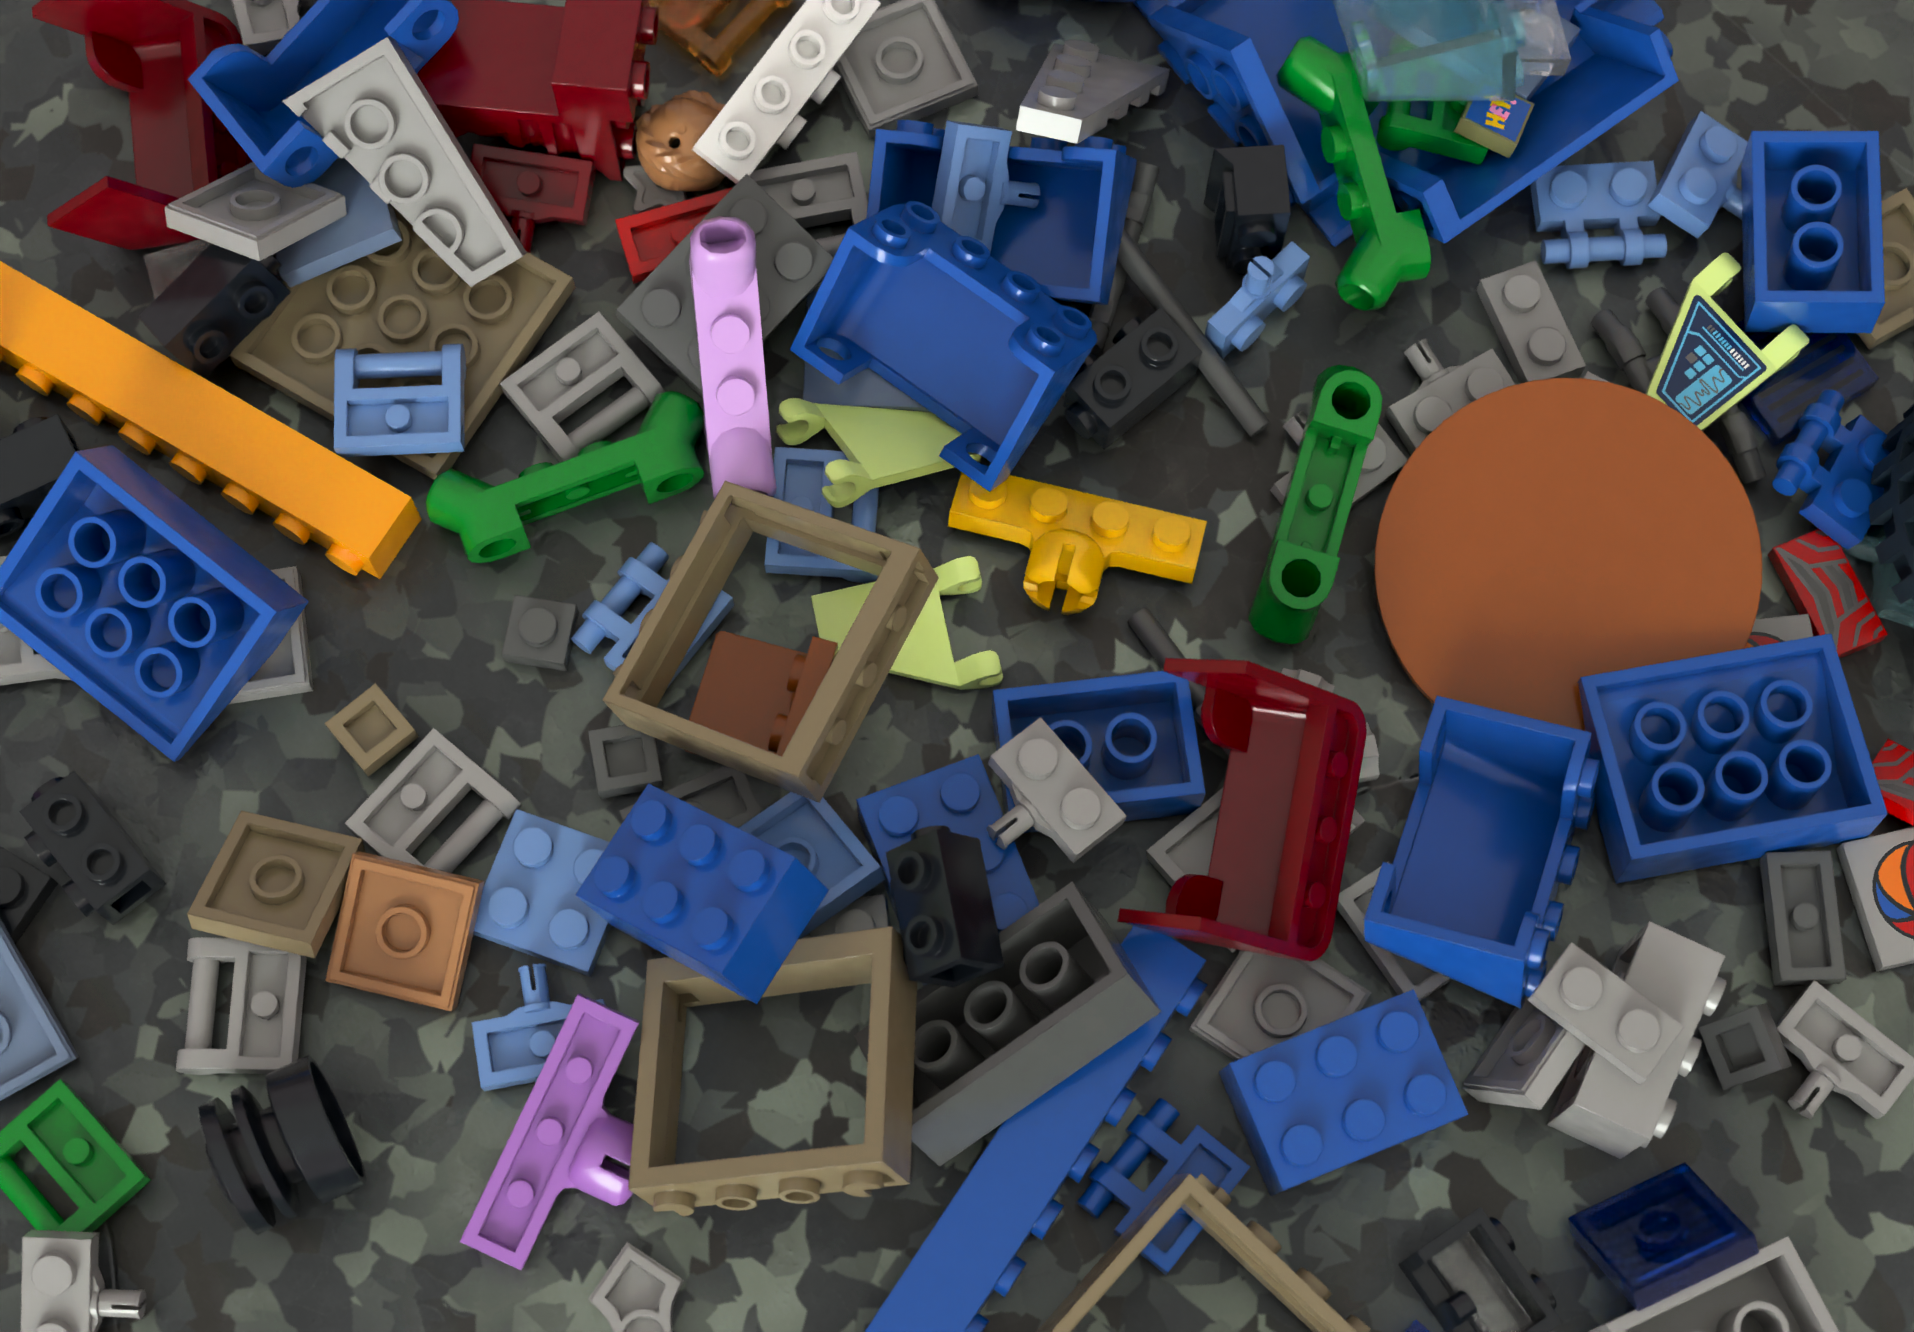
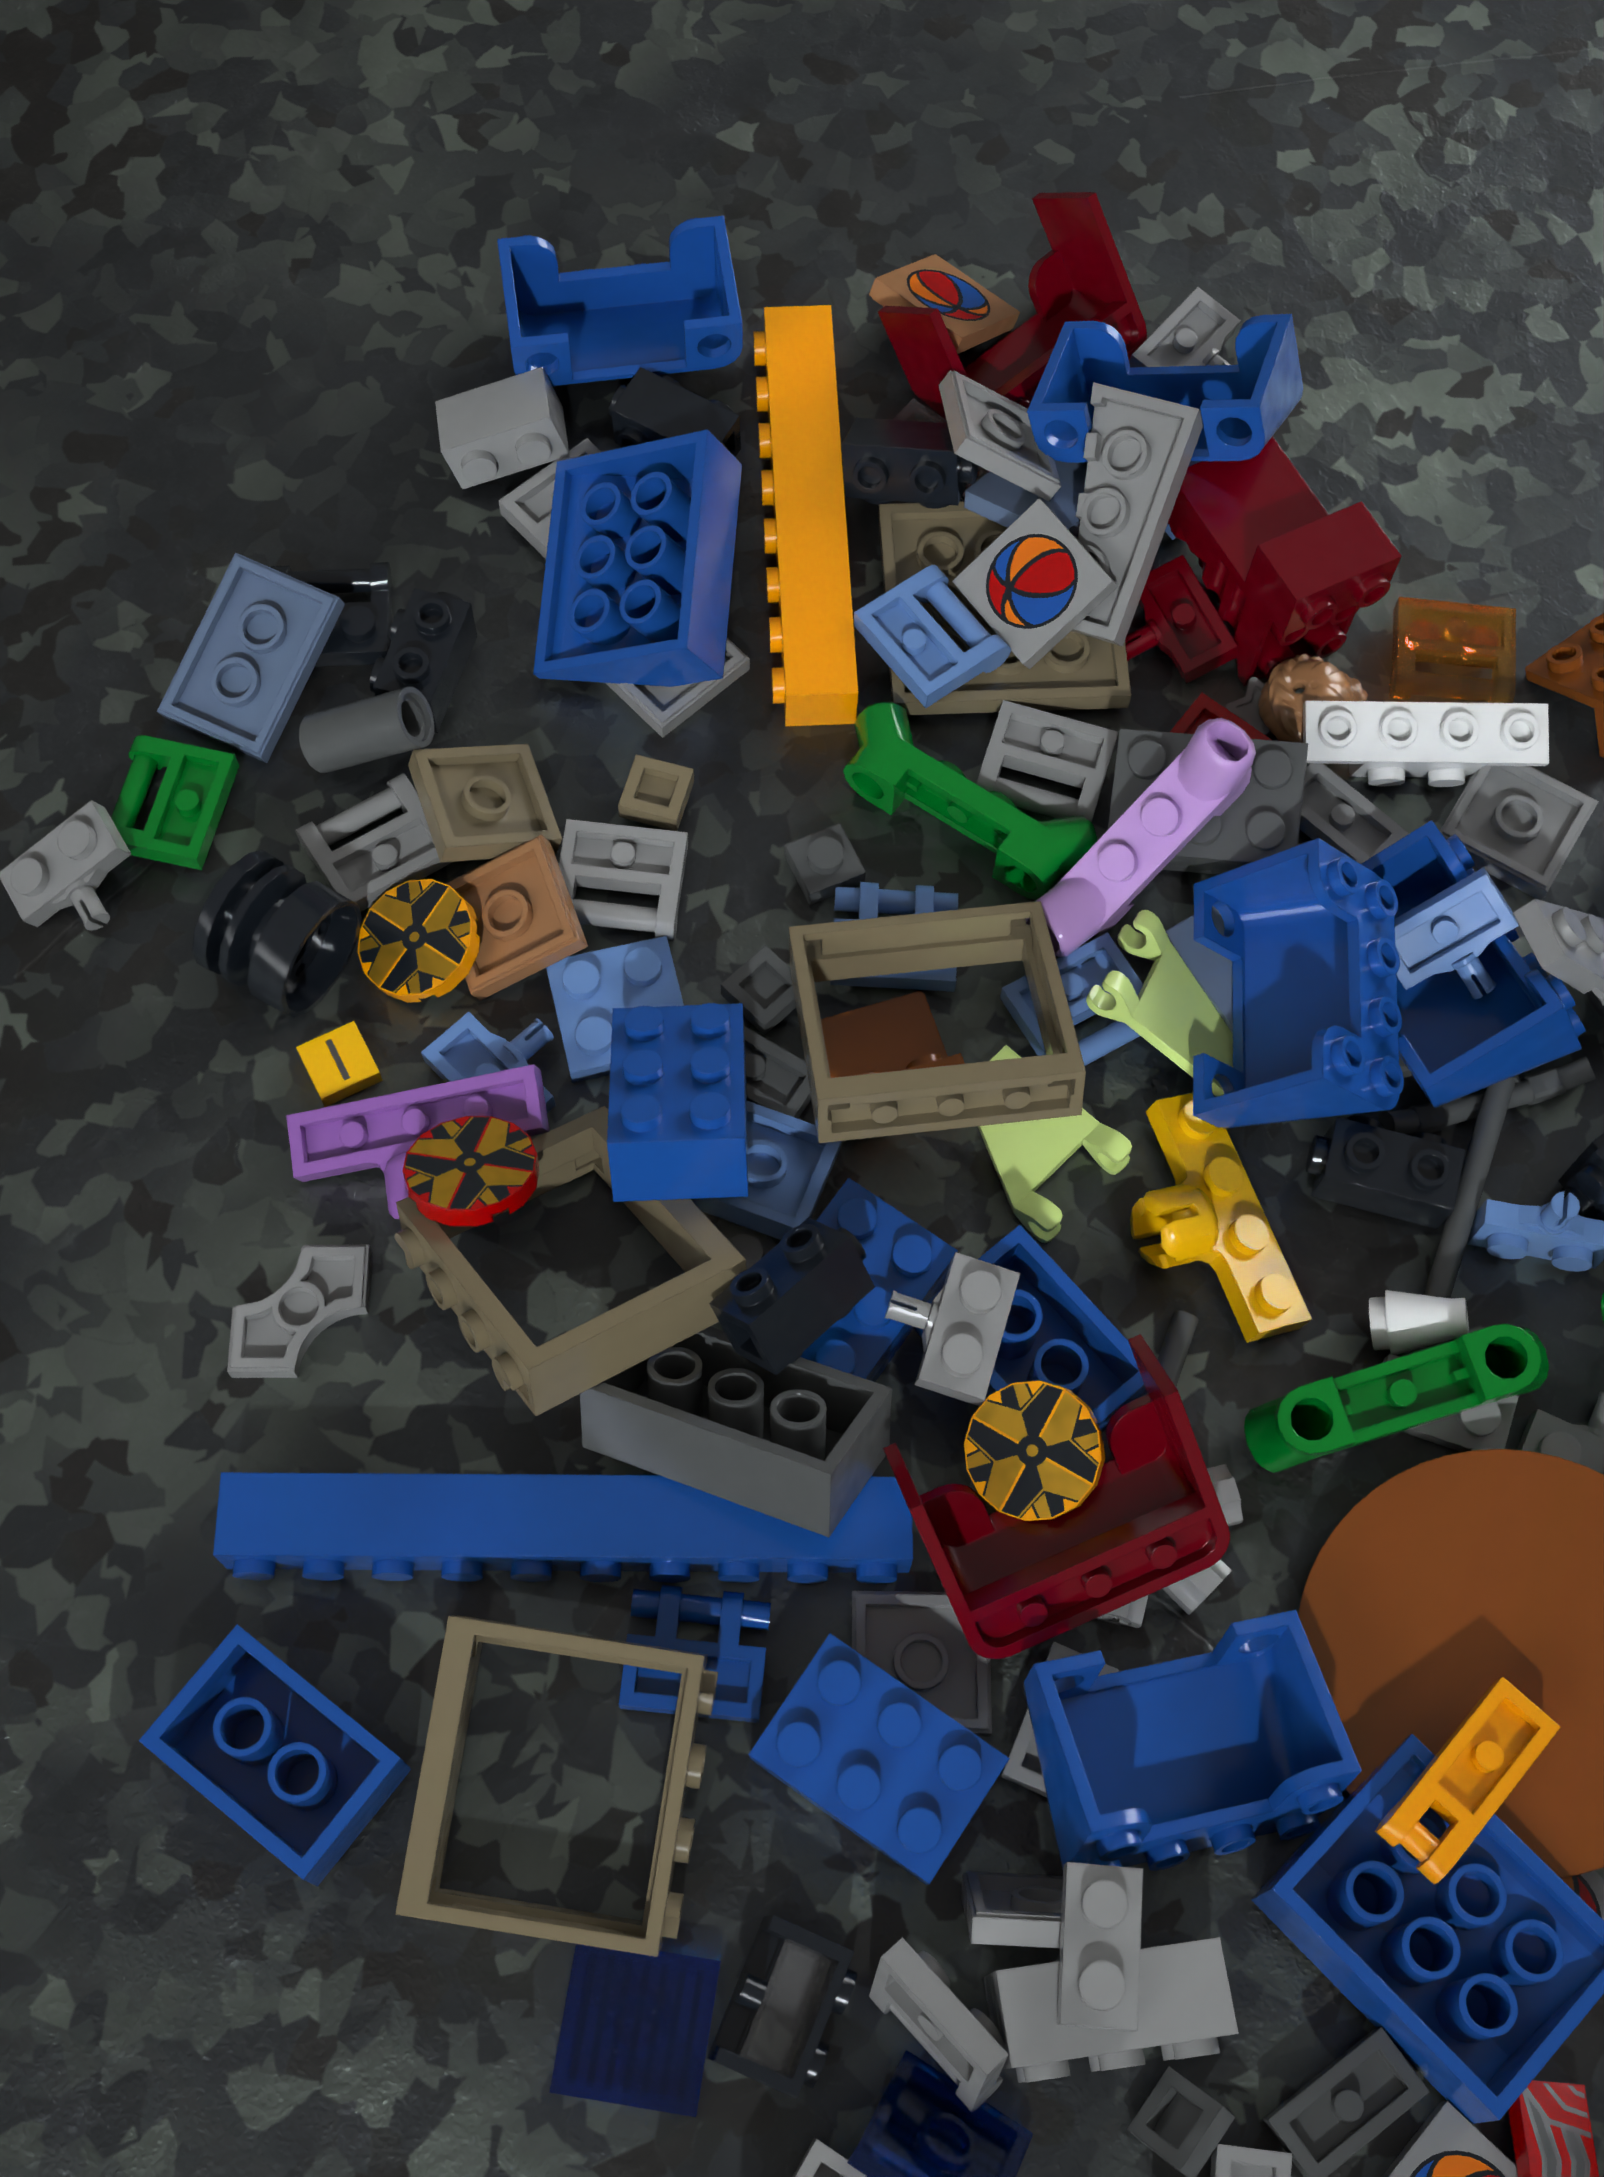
camera: 55 degrees right, 5 degrees down
none -> yellow tile [296,1021,383,1107]
none -> dark grey pin [299,687,434,773]
none -> tile [358,879,480,1003]
none -> tile [402,1116,539,1227]
none -> medium nougat tile [869,254,1020,354]
none -> light grey plate [869,1937,1009,2112]
none -> tile [952,498,1118,669]
none -> tile [964,1381,1105,1521]
none -> white cone [1369,1290,1469,1355]
none -> light orange plate [1375,1676,1561,1884]

